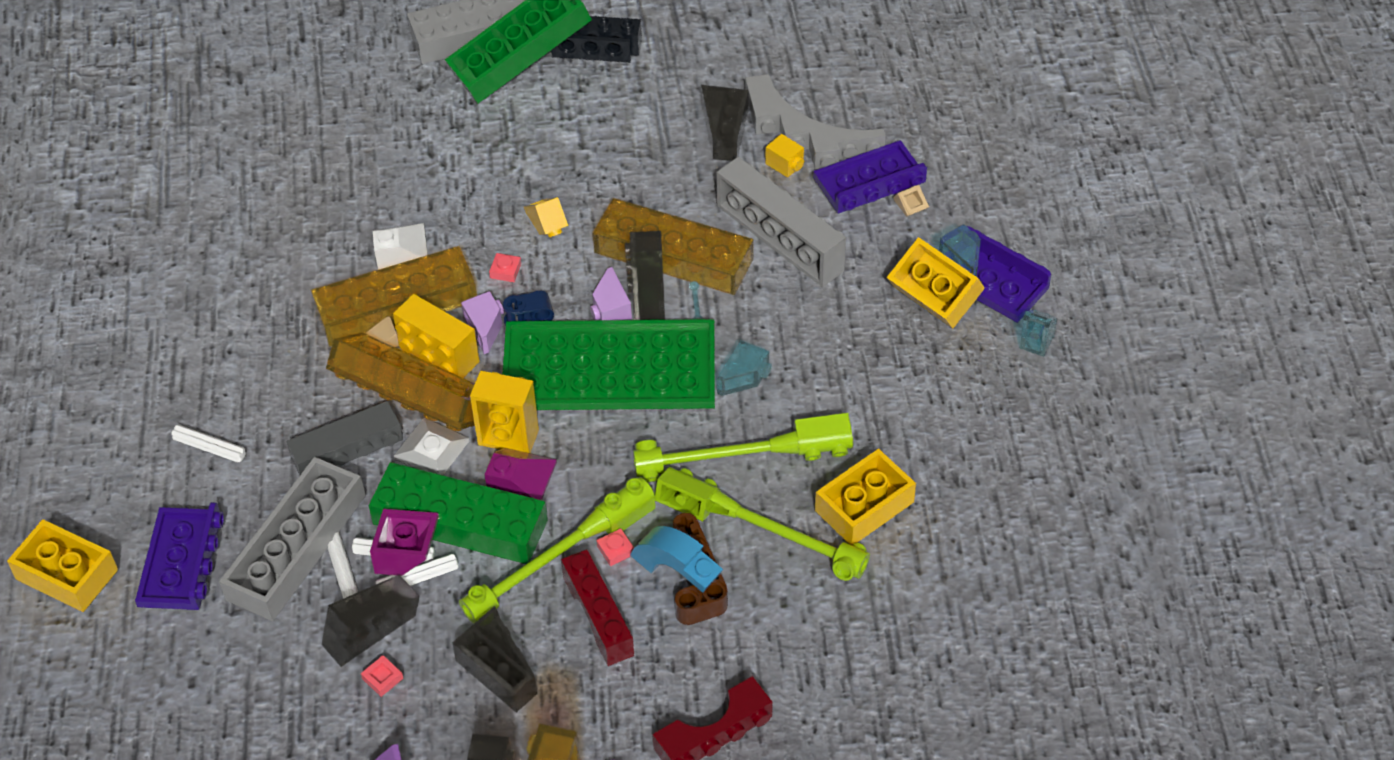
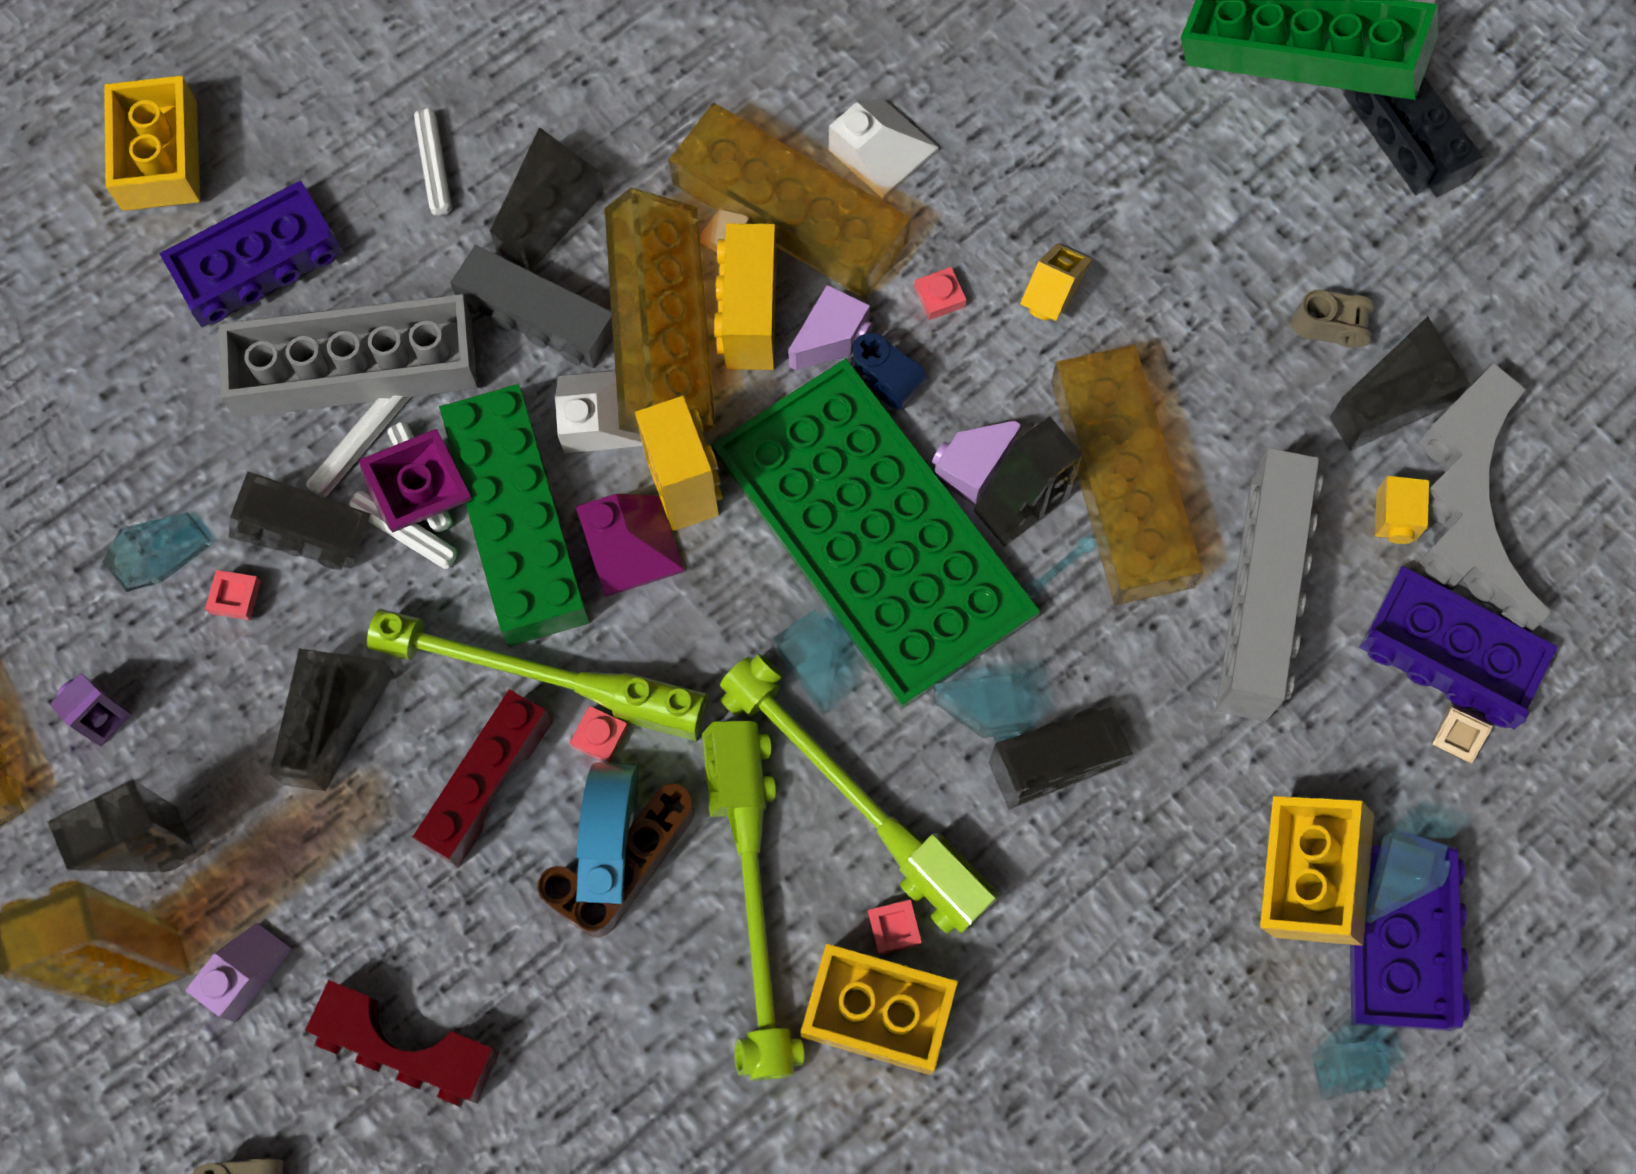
camera: 55 degrees right, 20 degrees up
none -> clear light blue slope [103,512,212,592]
none -> clear smoke wedge [490,127,604,272]
none -> clear light blue slope [773,609,842,715]
none -> coral plate [867,899,922,956]
none -> clear smoke wedge [989,706,1133,810]
none -> dark tan piece [1291,289,1374,348]

